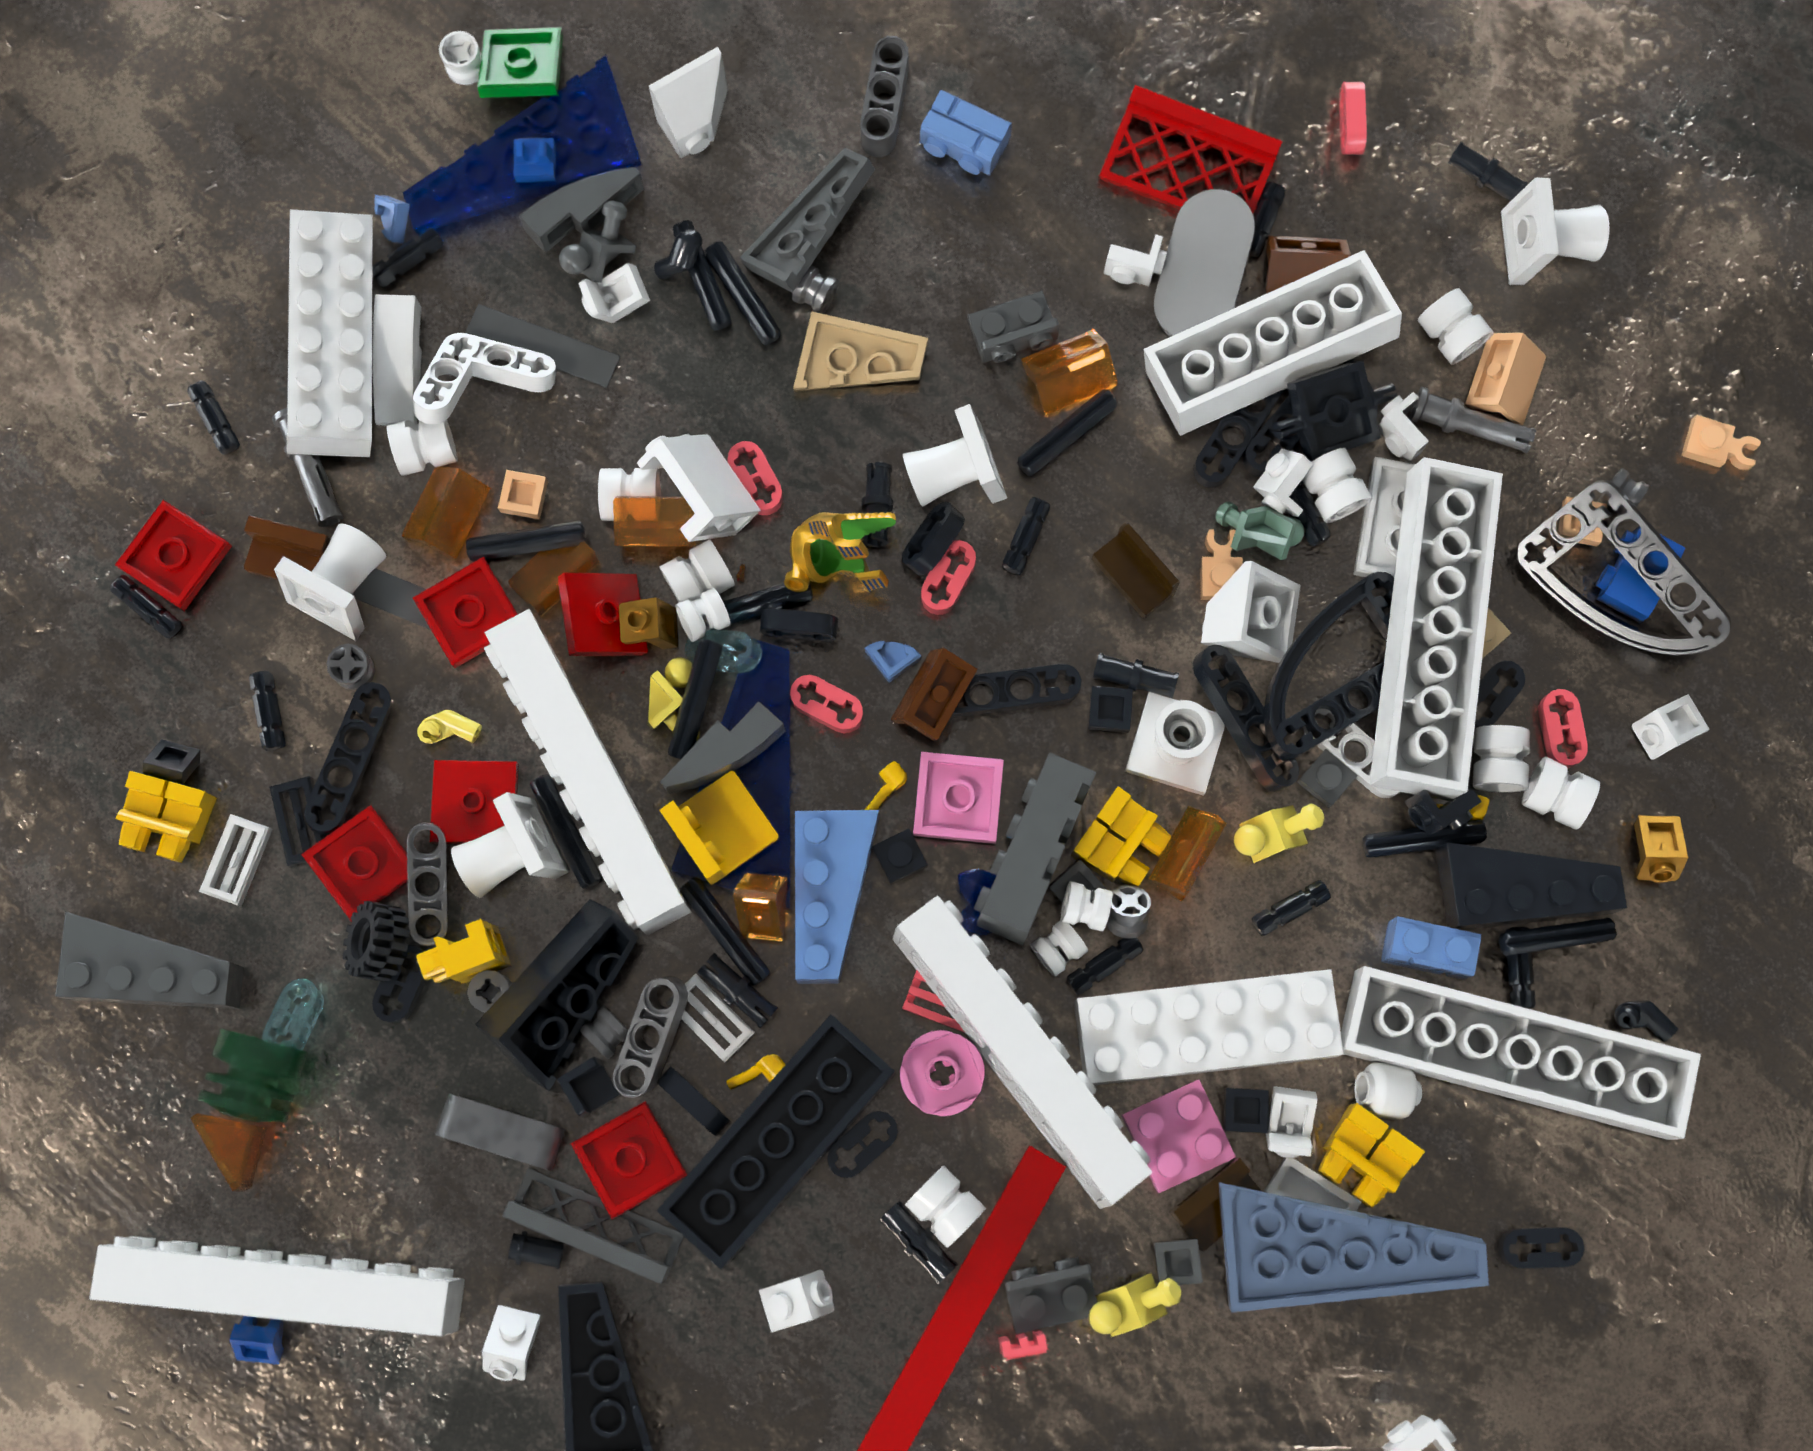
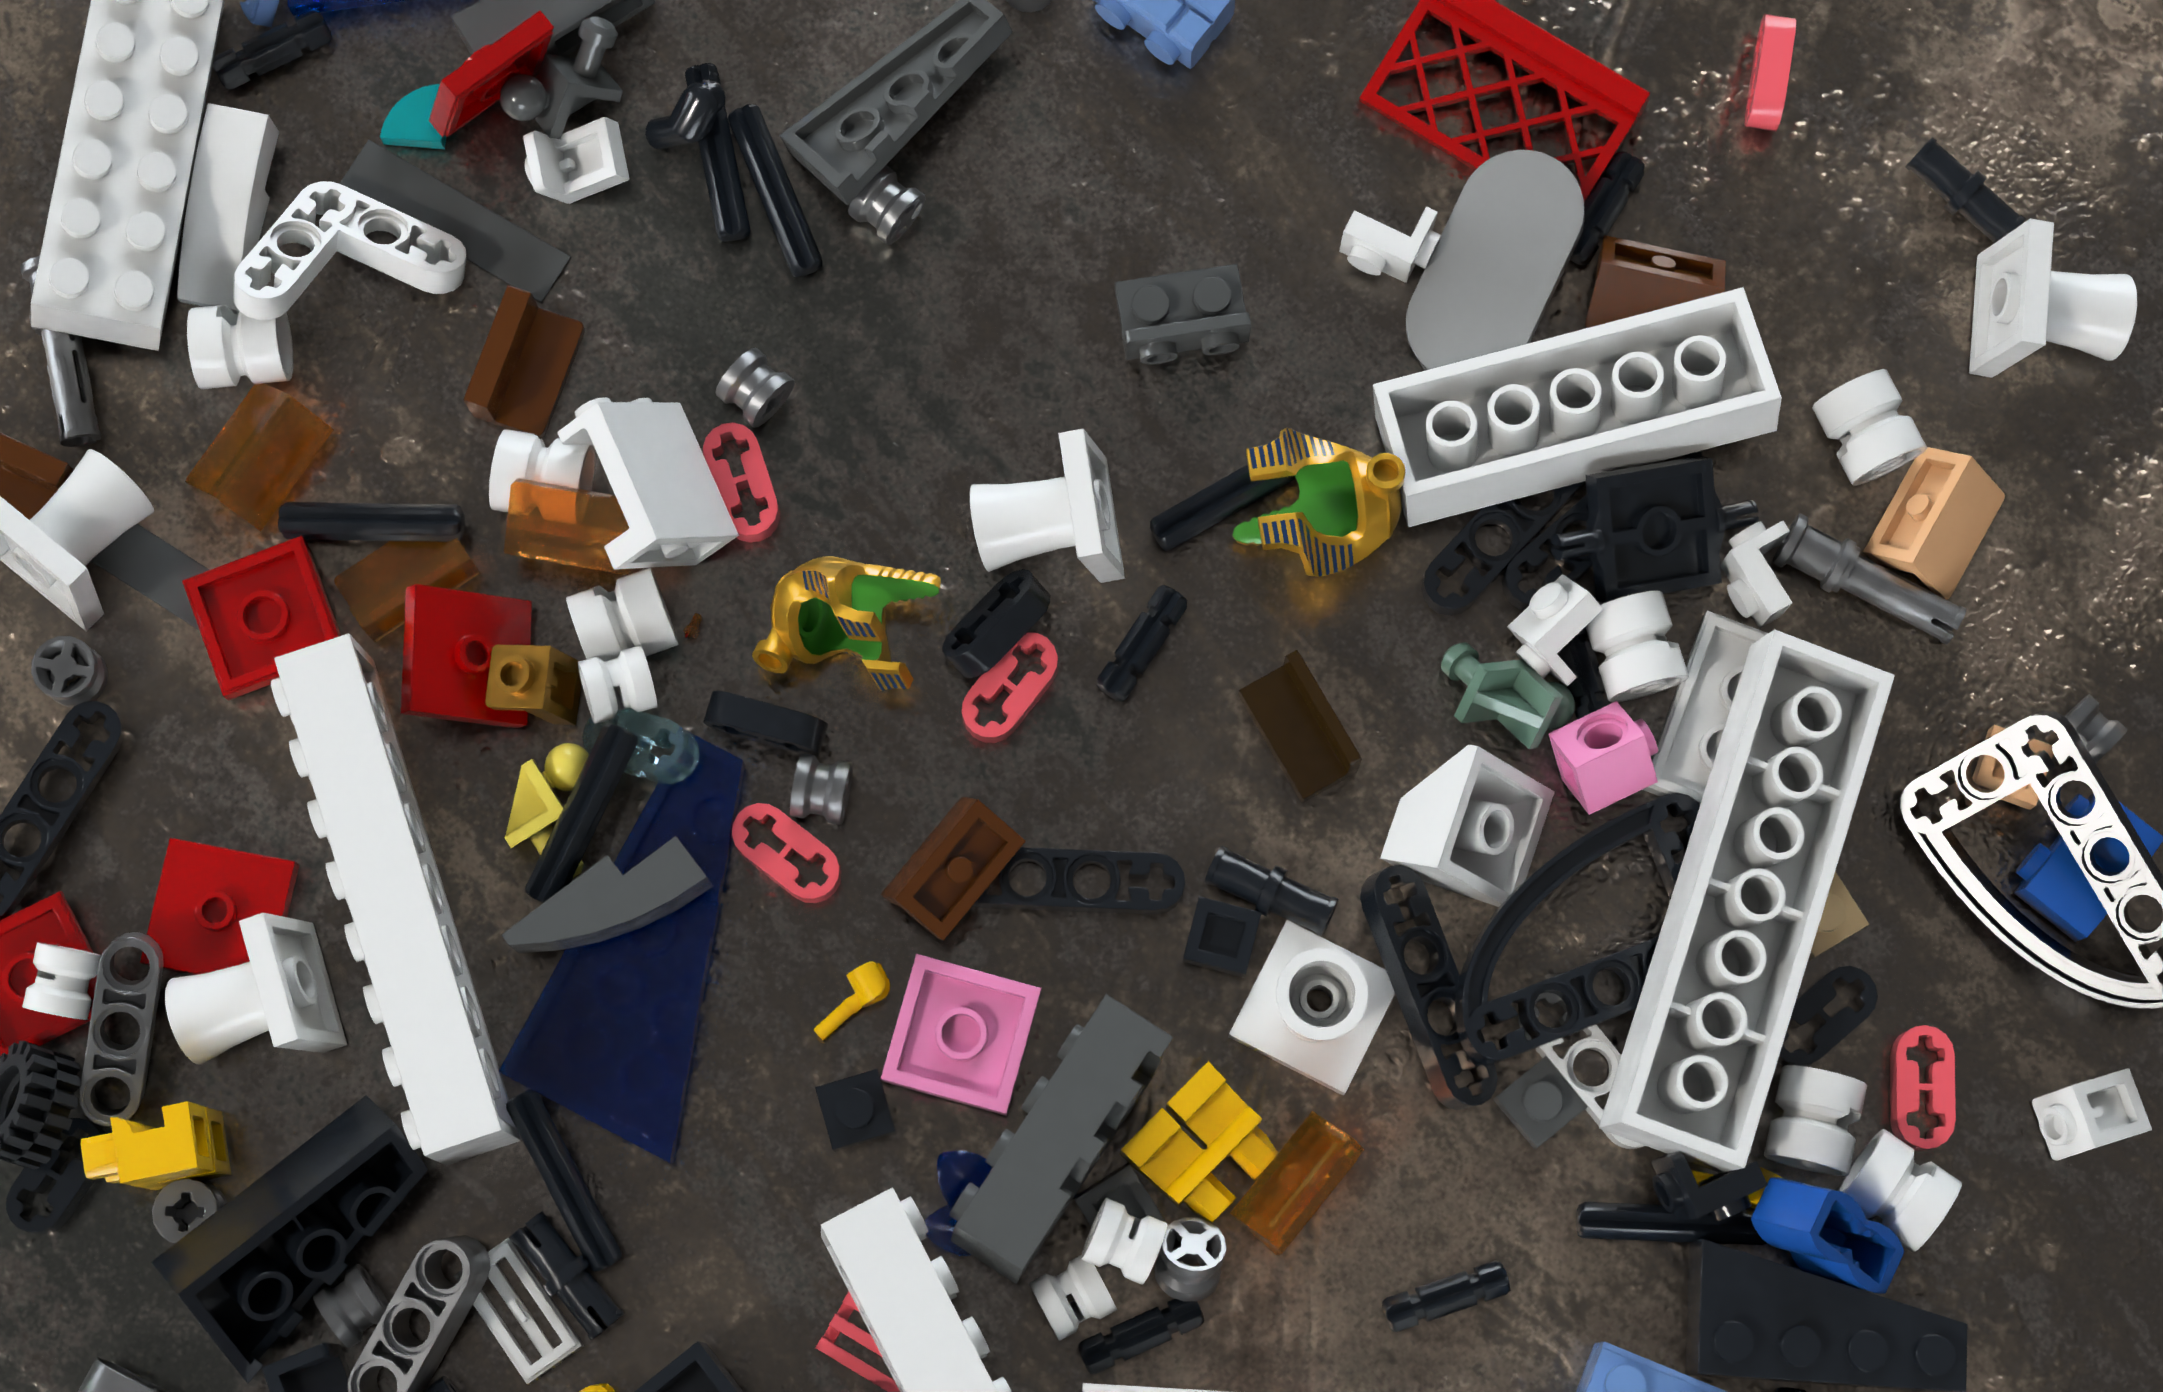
camera: 10 degrees right, 0 degrees up
light yellow arm [417,710,482,744] -> none
light nougat plate [498,470,548,519] -> none
black axle [530,774,602,889] -> none
yellow bracket [659,771,779,886] -> none
black axle [708,582,813,631] -> none
clear orange slope [733,873,788,941] -> none
tan wing [793,312,929,392] -> none
medium blue wedge [795,810,880,984] -> none
black pin [861,462,893,547] -> none
medium blue tile [865,641,922,683] -> none
clear orange panel [1021,329,1118,414] -> none
light nougat plate [1200,529,1243,600] -> none
light yellow piece [1234,804,1324,863] -> none
pearl gold bracket [1634,815,1688,883] -> none
none -> white wheel [22,942,102,1020]
none -> teal tile [380,84,446,150]
none -> red plate [429,10,554,138]
none -> reddish brown panel [463,285,585,439]
none -> flat silver wheel [715,348,795,428]
none -> flat silver wheel [790,753,853,825]
none -> piece [1232,427,1405,577]
none -> bright pink brick [1548,701,1658,815]
none -> blue brick [1751,1177,1904,1294]

